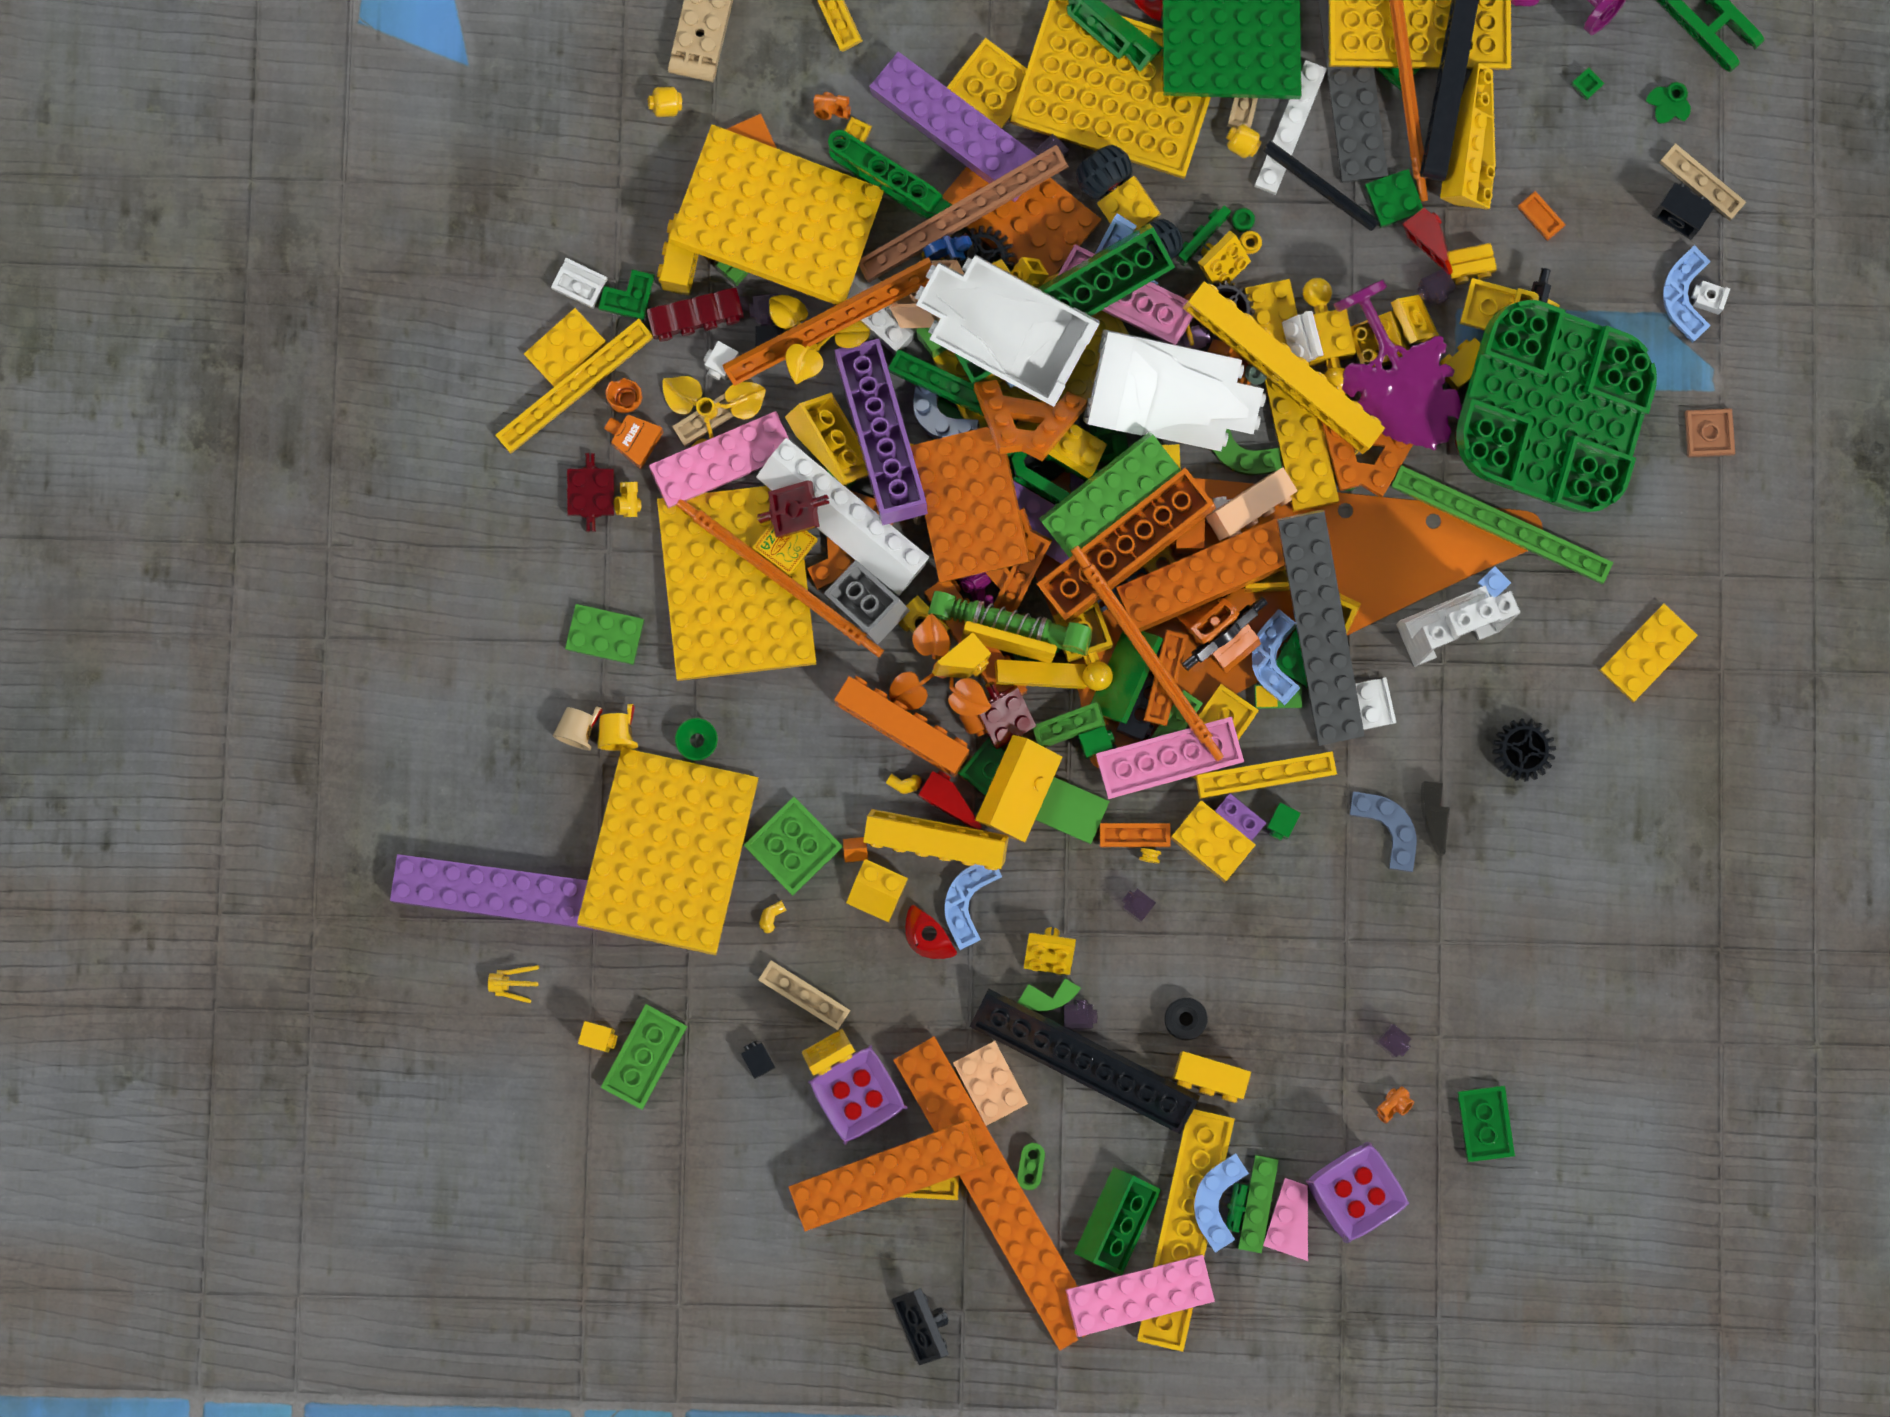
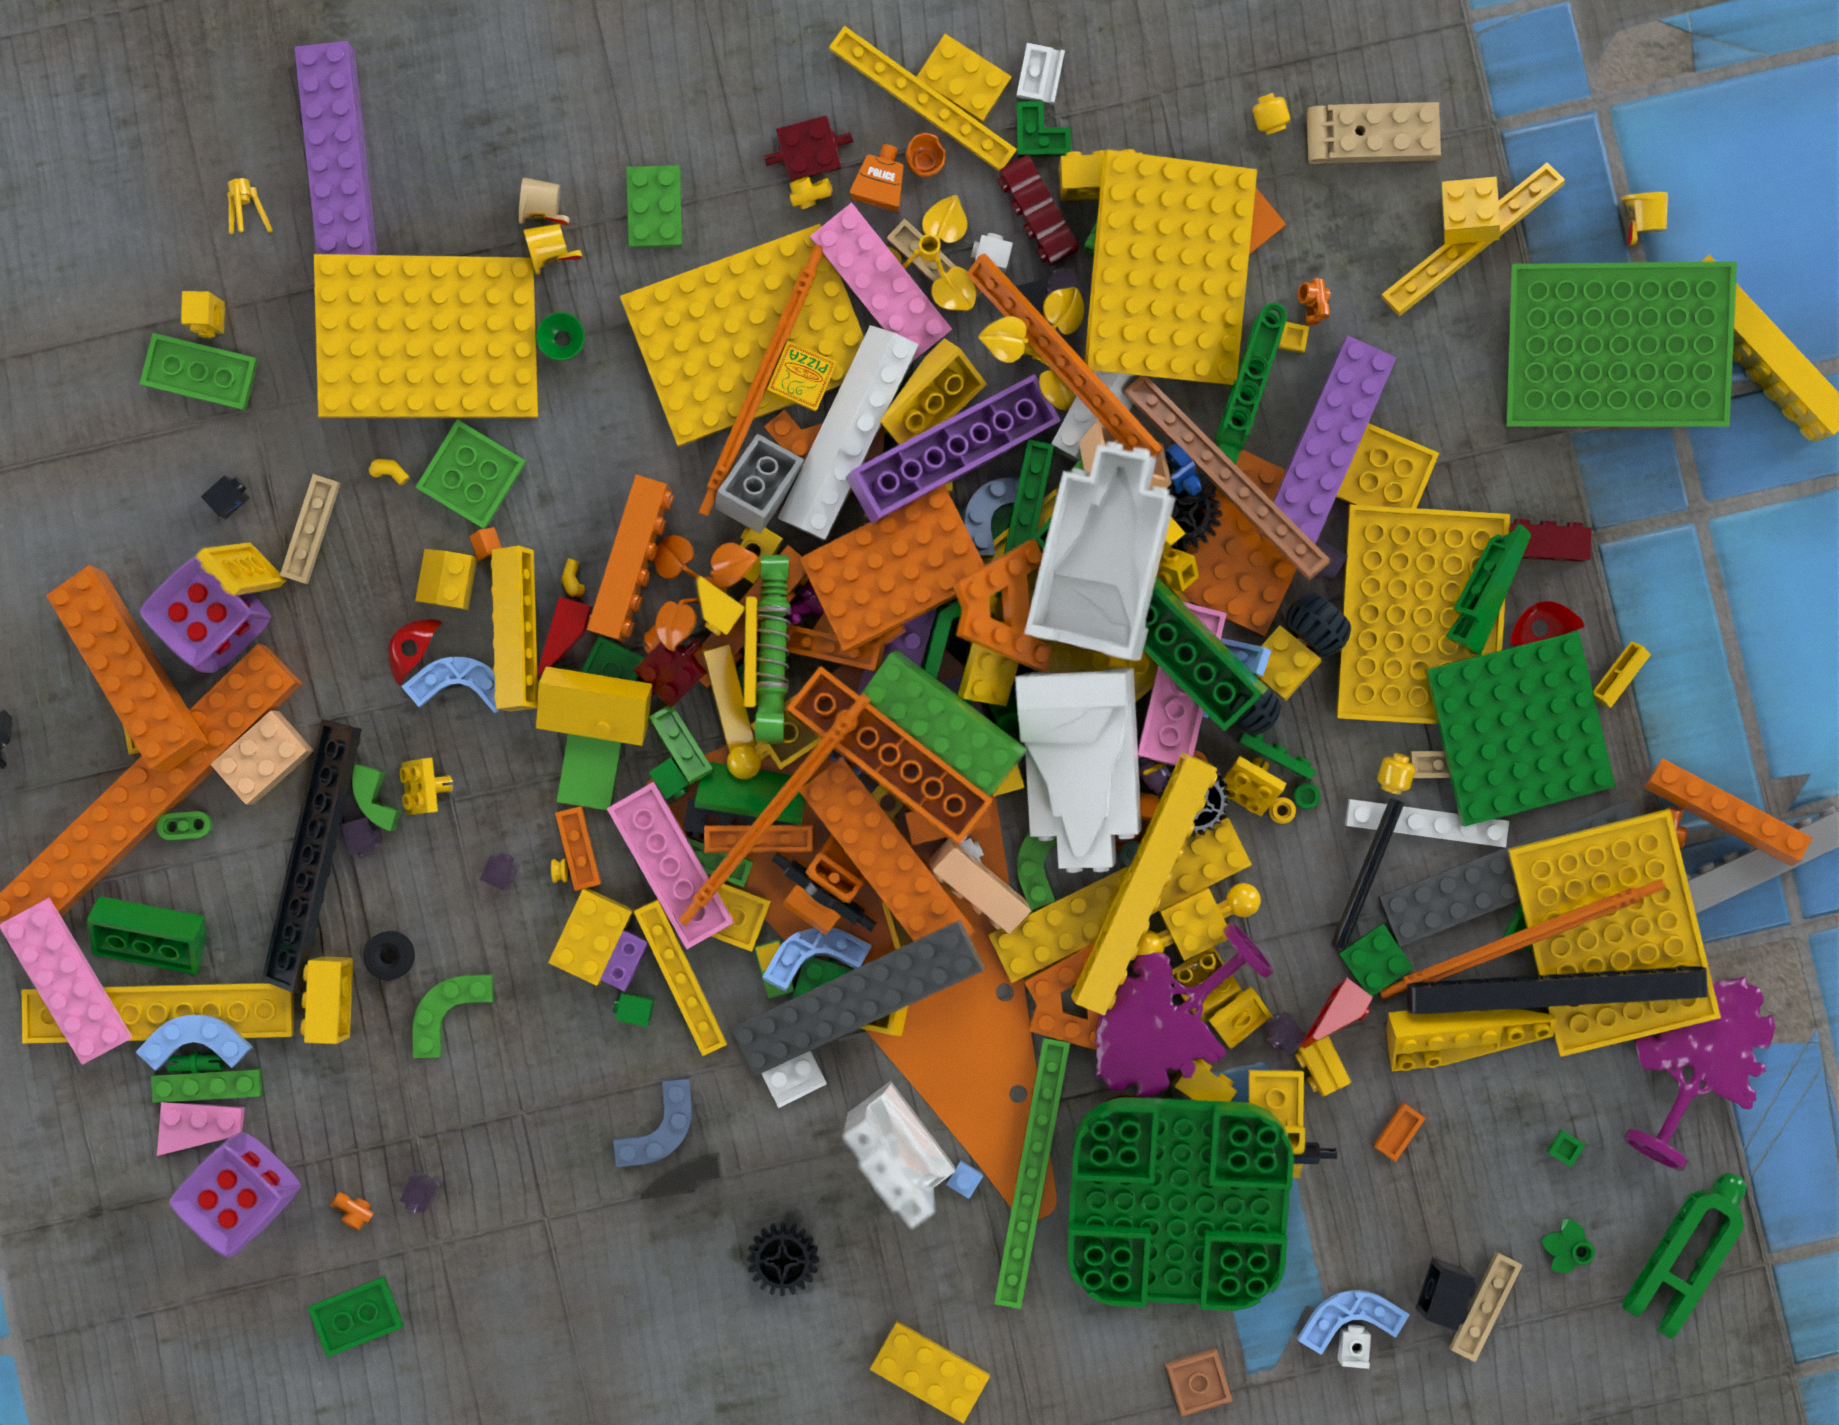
camera: 75 degrees right, 5 degrees up
dark red plate [757,480,830,538] -> none
white plate [1282,311,1324,362] -> none
none -> bright green plate [413,974,494,1058]

